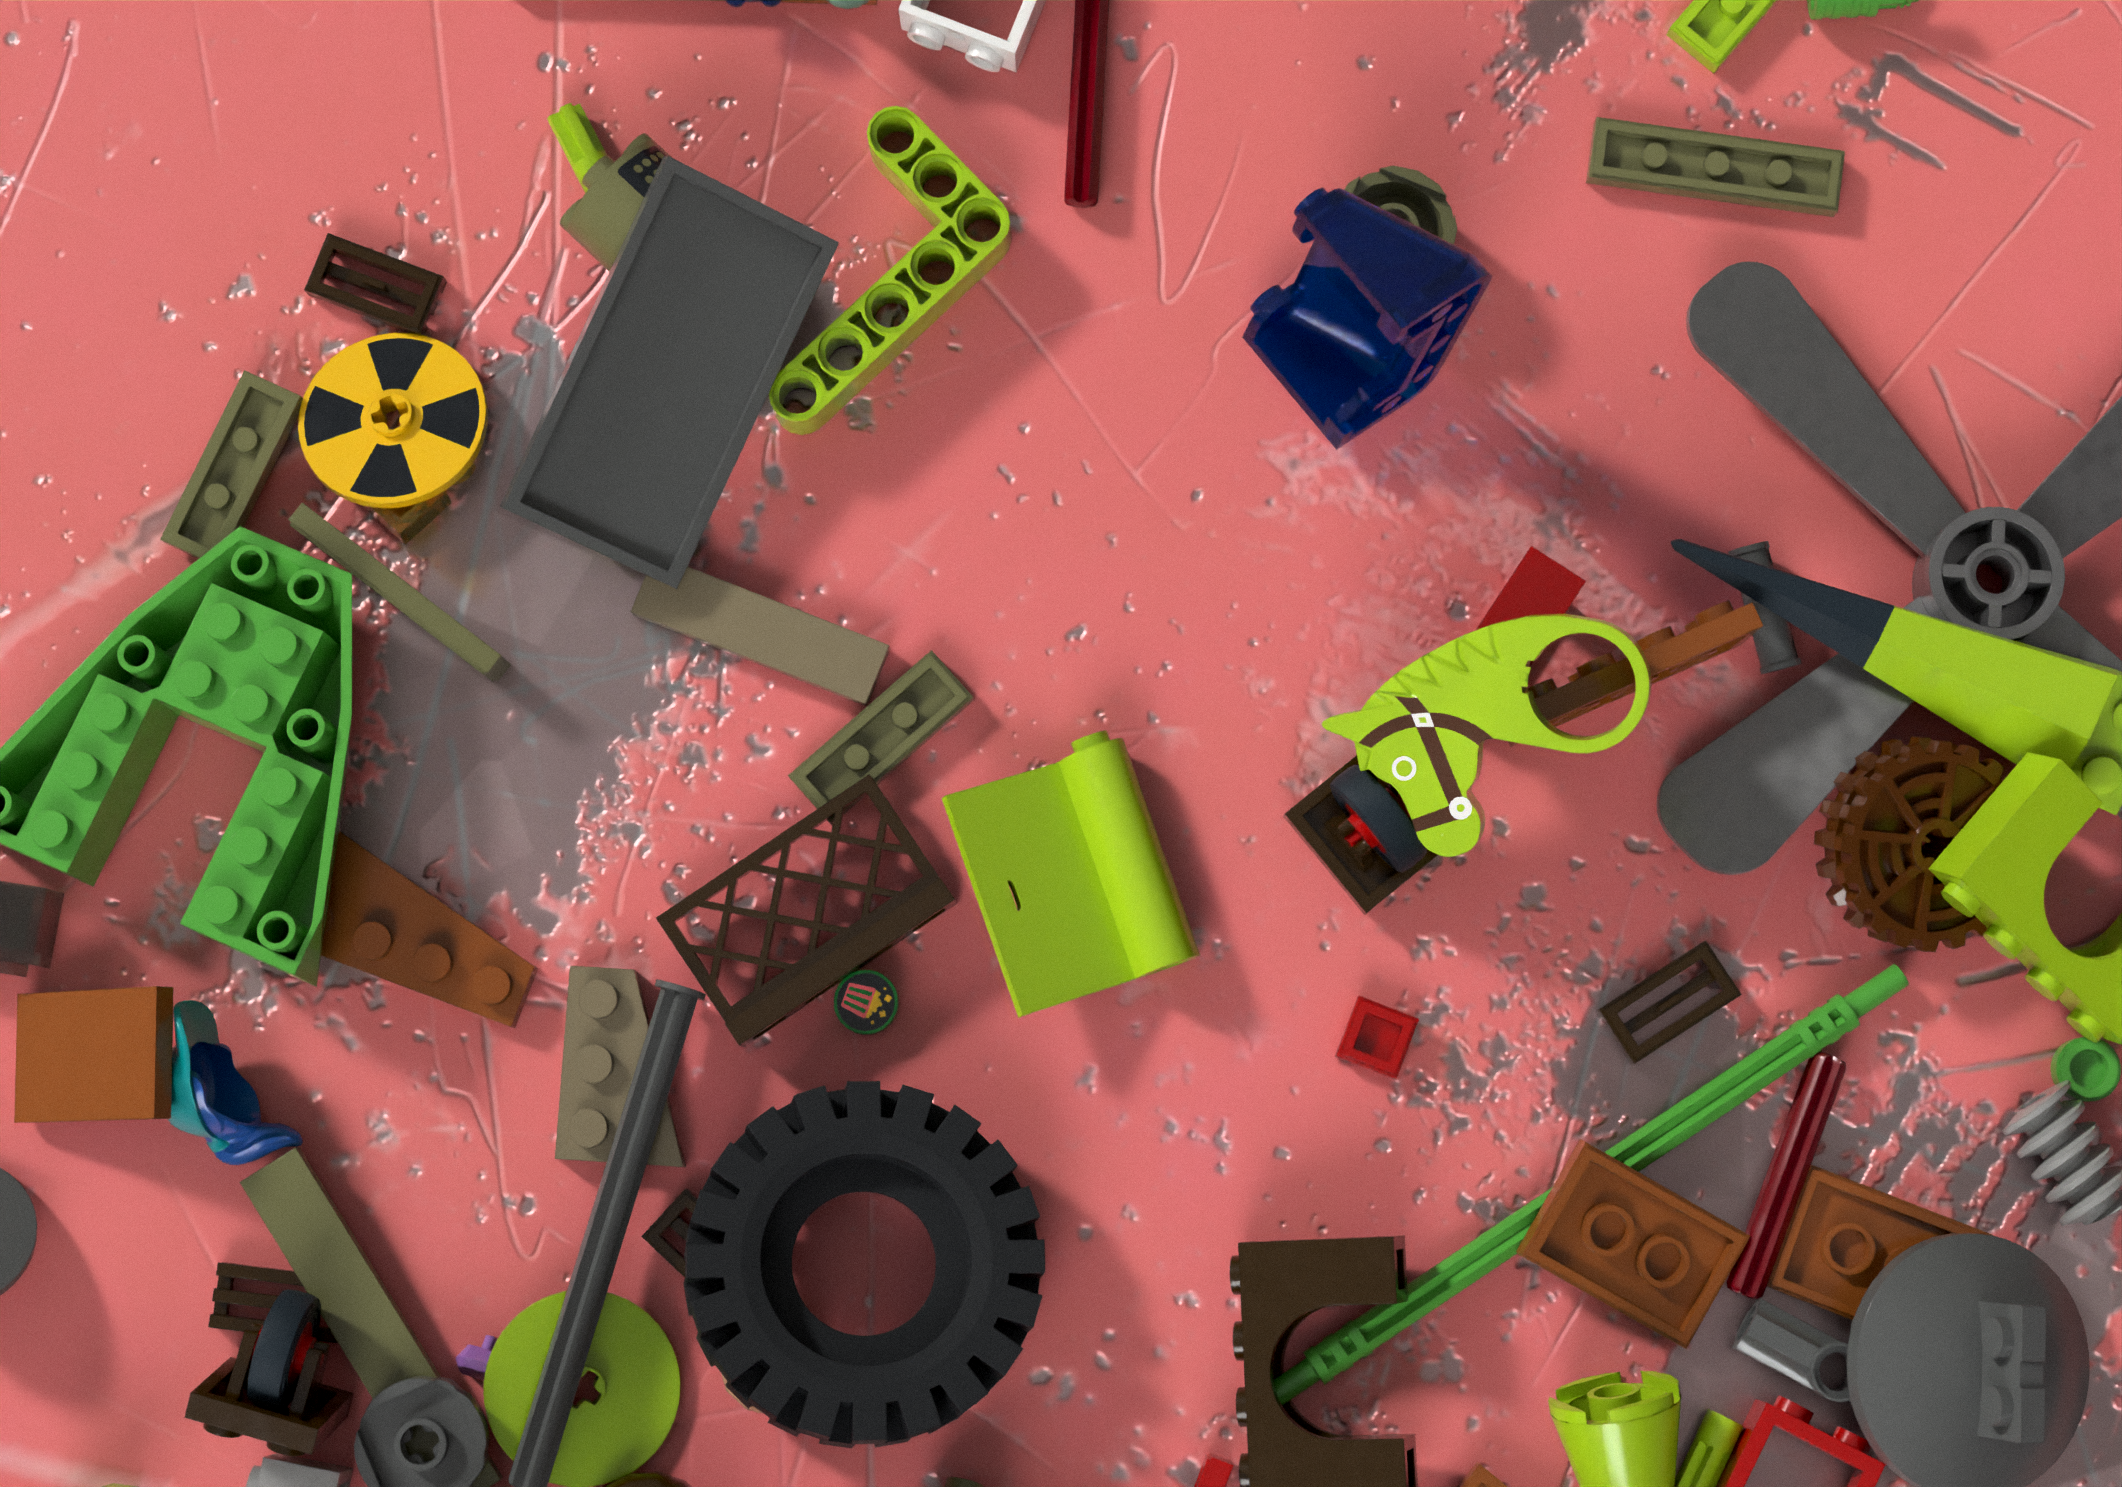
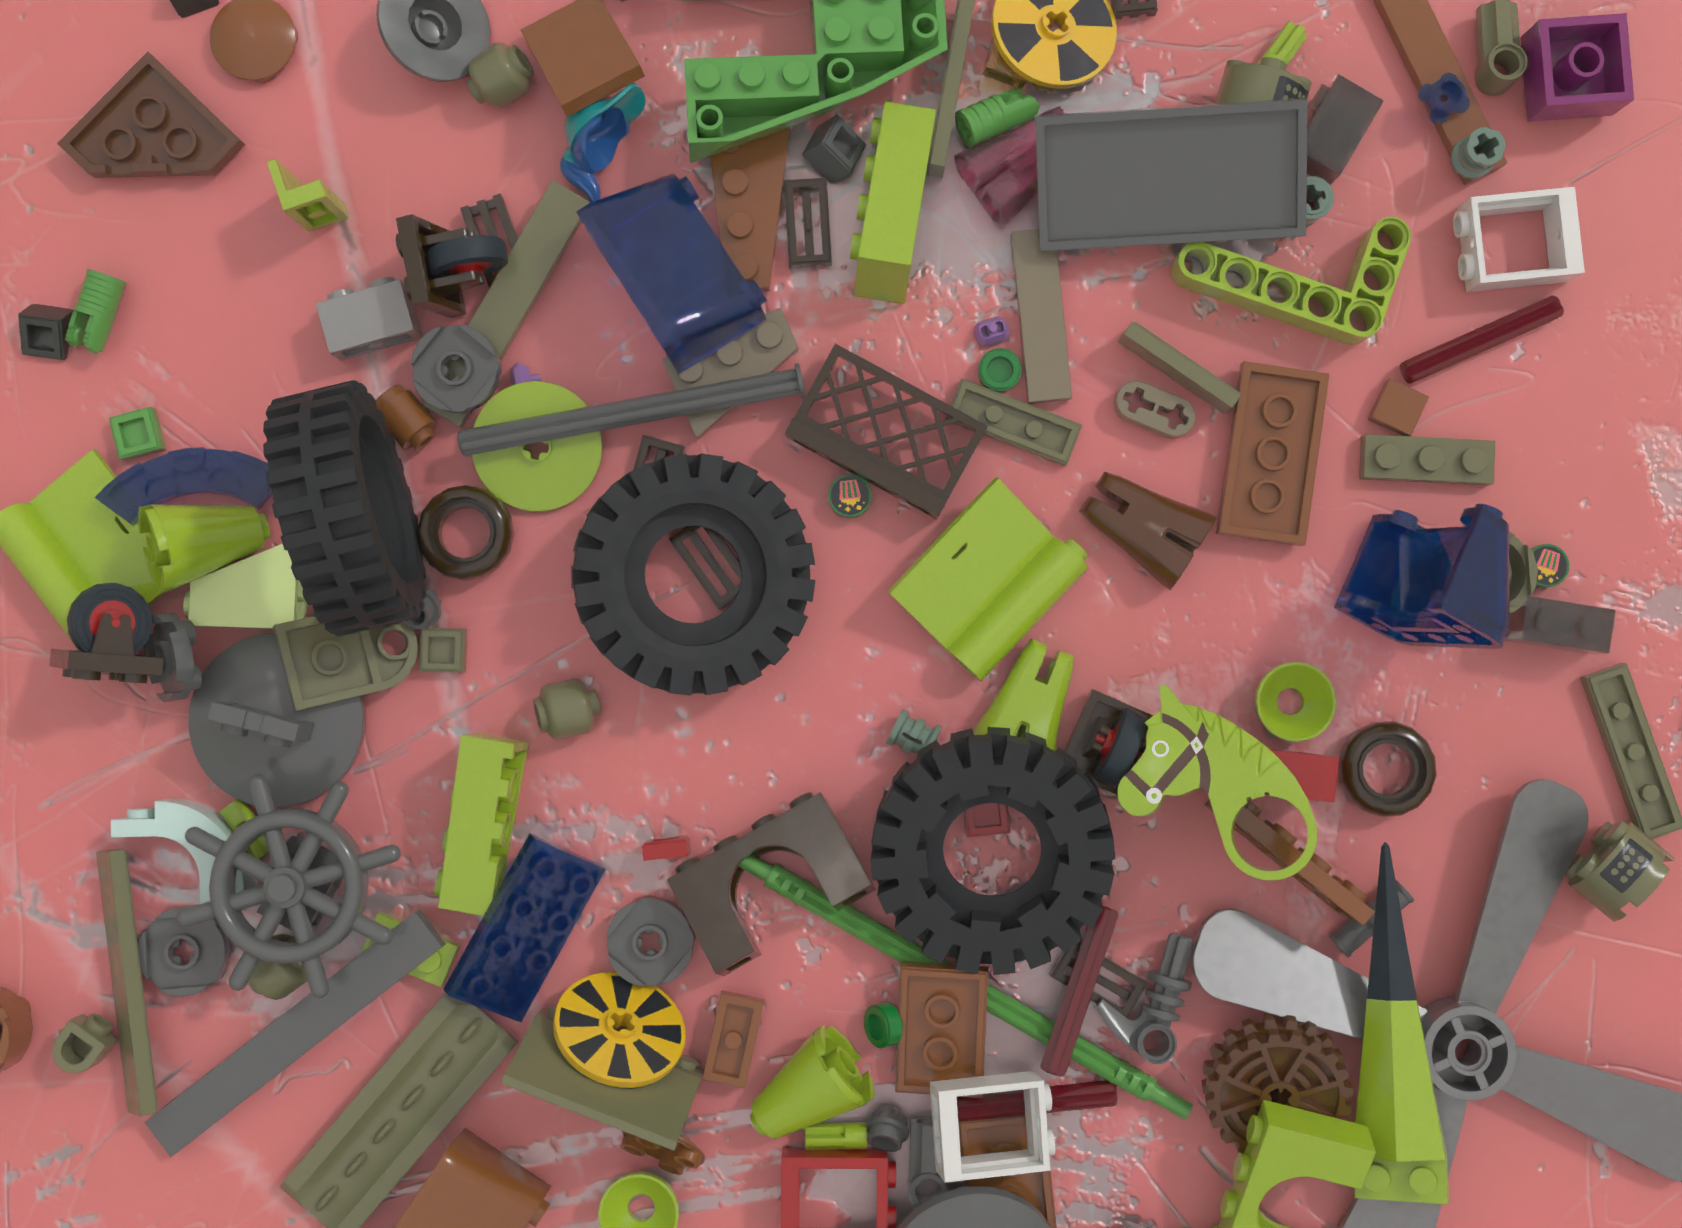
camera: 60 degrees right, 5 degrees up
none -> olive head [467,42,534,108]
none -> clear blue windscreen [576,173,767,374]
none -> dark brown tile [669,526,741,610]
none -> dark brown tile [784,178,832,269]
none -> dark grey slope [802,114,867,183]
none -> lime wedge [850,101,936,304]
none -> green tile [864,1002,903,1049]
none -> dark grey plate [866,1106,910,1152]
none -> black tyre [870,727,1116,975]
none -> sand green bush [886,709,942,755]
none -> white window [930,1071,1055,1183]
none -> bright green hinge [954,88,1041,148]
none -> clear pink piece [954,106,1067,226]
none -> lime piece [973,638,1075,751]
none -> medium lavender rock [974,316,1009,346]
none -> green tile [978,348,1022,393]
none -> dark red axle [1040,905,1119,1077]
none -> reddish brown piece [1079,471,1216,590]
none -> dark grey piece [1096,933,1193,1064]
none -> dark tan beam [1113,381,1195,439]
none -> olive tile [1118,322,1241,414]
none -> dark orange plate [1216,361,1330,546]
none -> lime piece [1254,662,1336,742]
none -> sand green bush [1306,176,1334,227]
none -> clear smoke brick [1307,75,1384,185]
none -> dark brown wheel [1338,721,1437,817]
none -> olive plate [1359,434,1495,486]
none -> dark orange tile [1368,378,1429,436]
none -> clear smoke brick [1503,596,1616,654]
none -> tile [1530,544,1569,588]
none -> olive brick [1565,820,1674,922]

